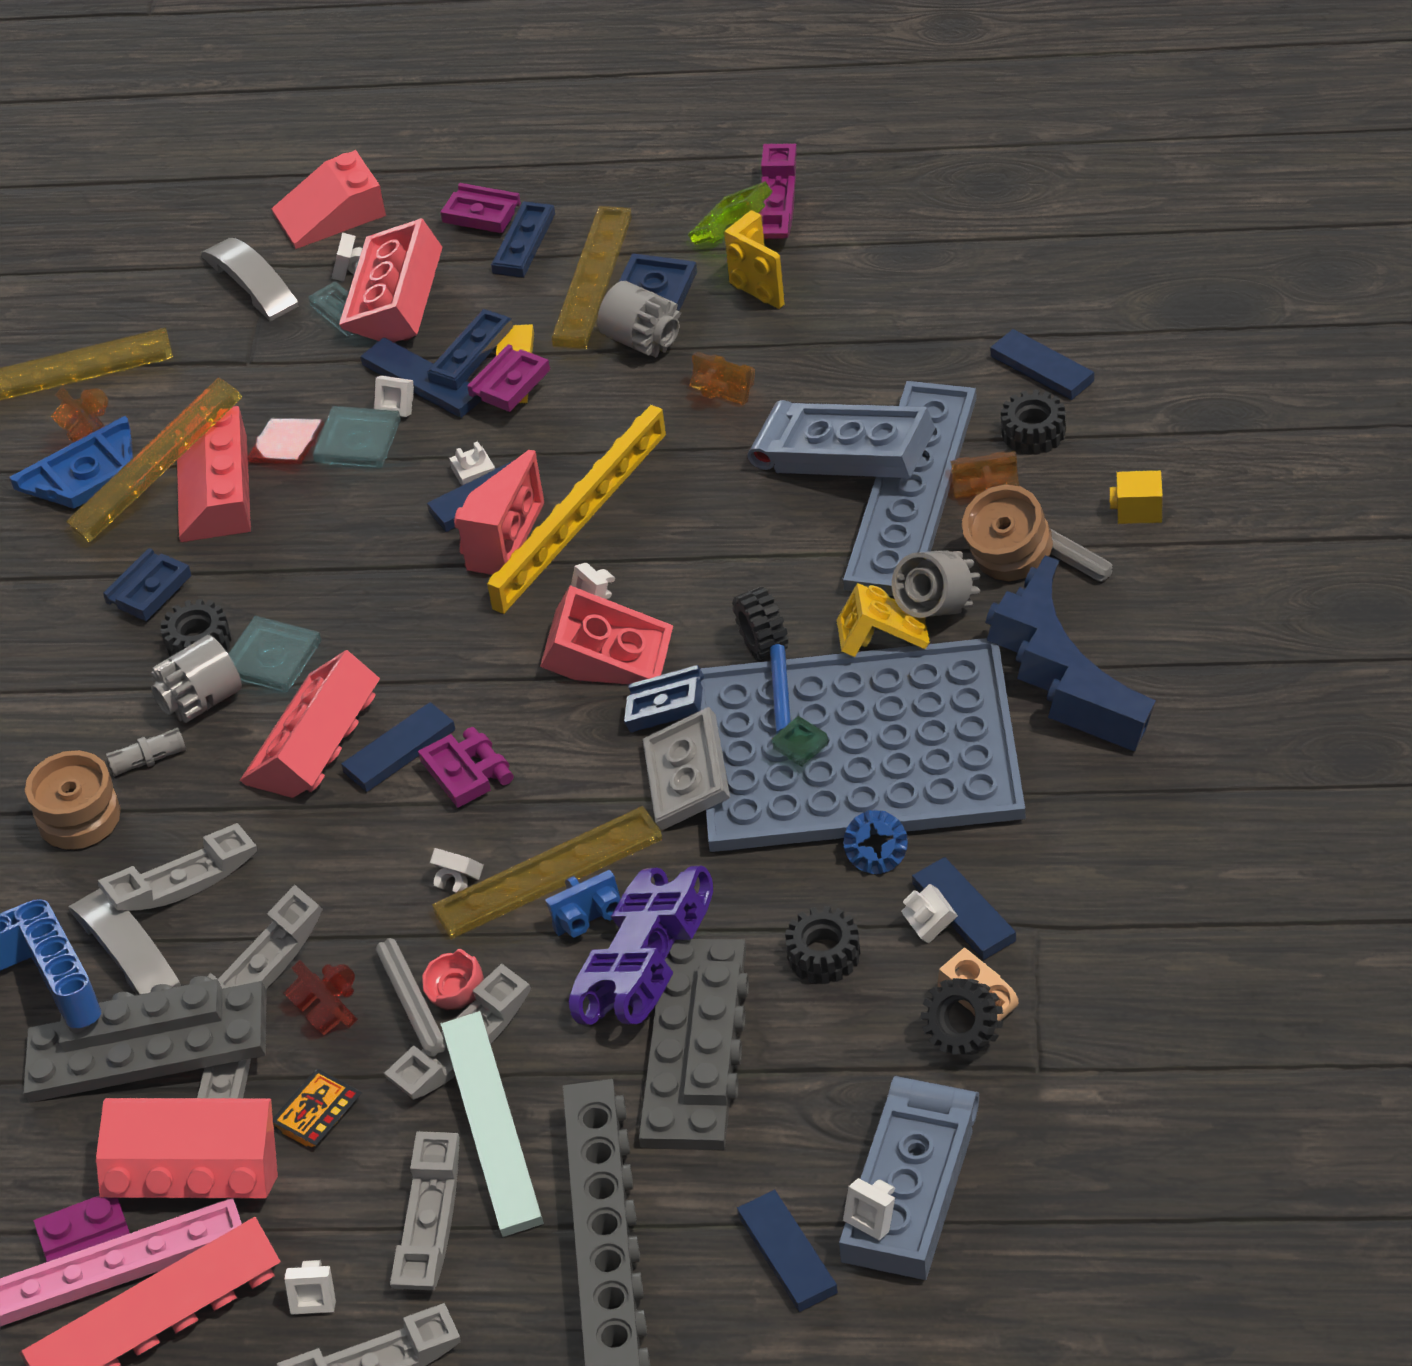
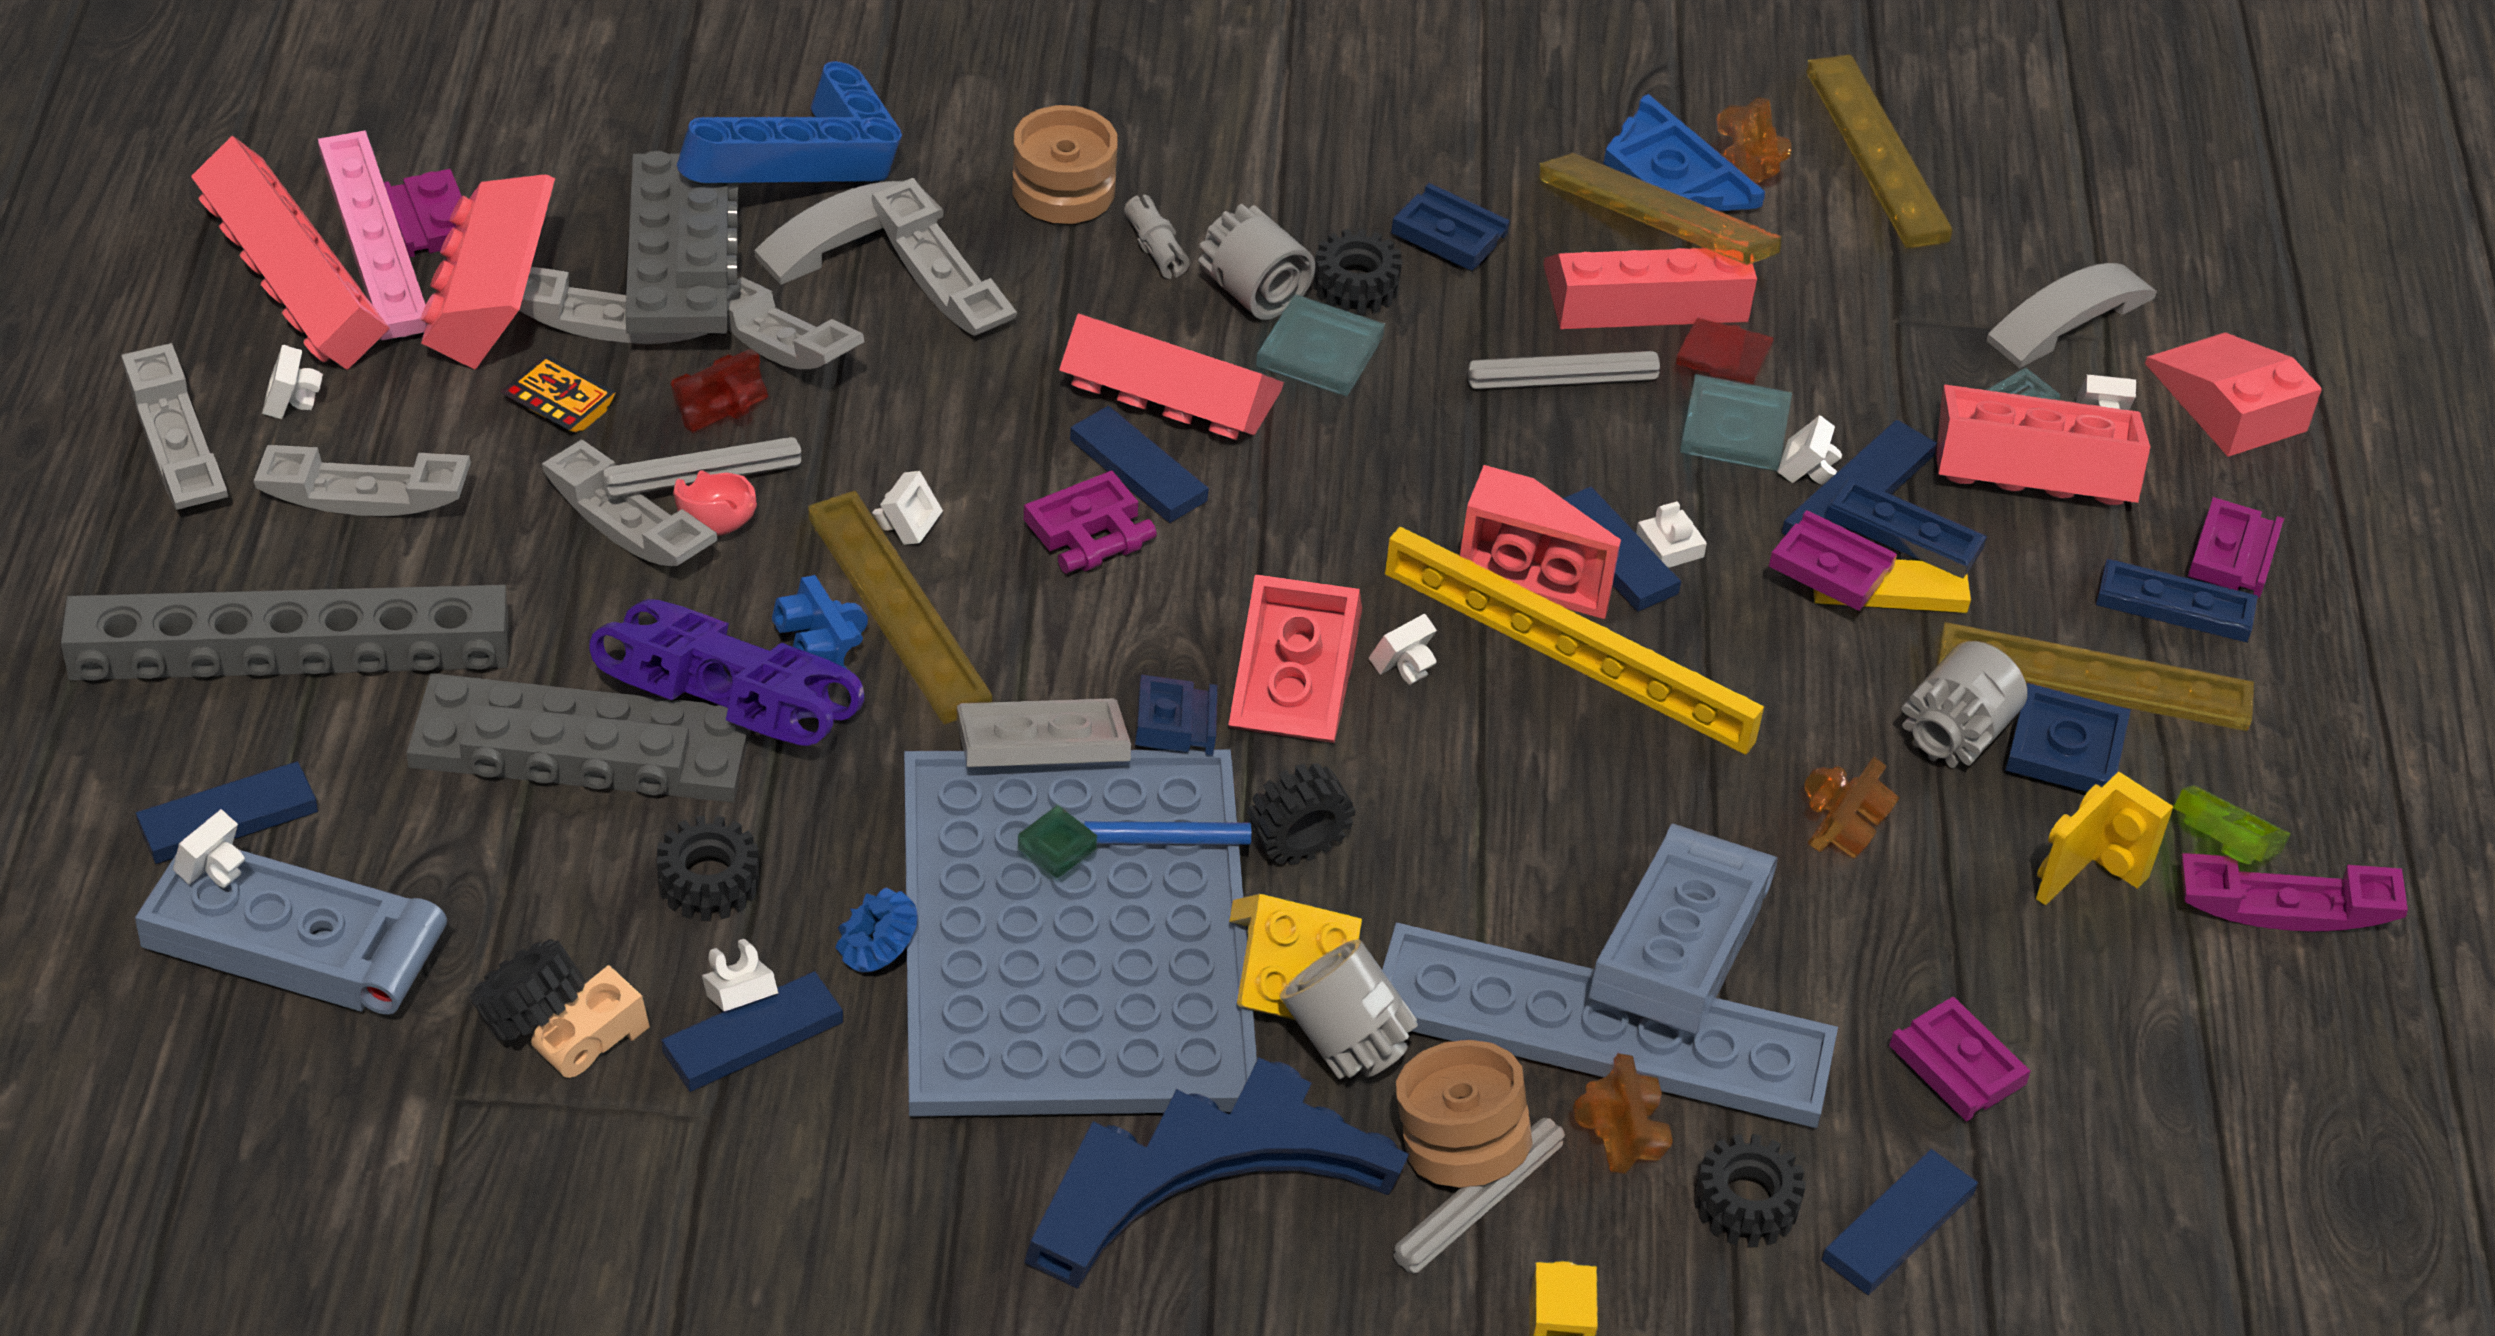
camera: 80 degrees right, 0 degrees up
light aqua tile [441,1011,544,1237] -> none
none -> light grey axle [1467,351,1660,390]
none -> magenta plate [1889,996,2031,1122]

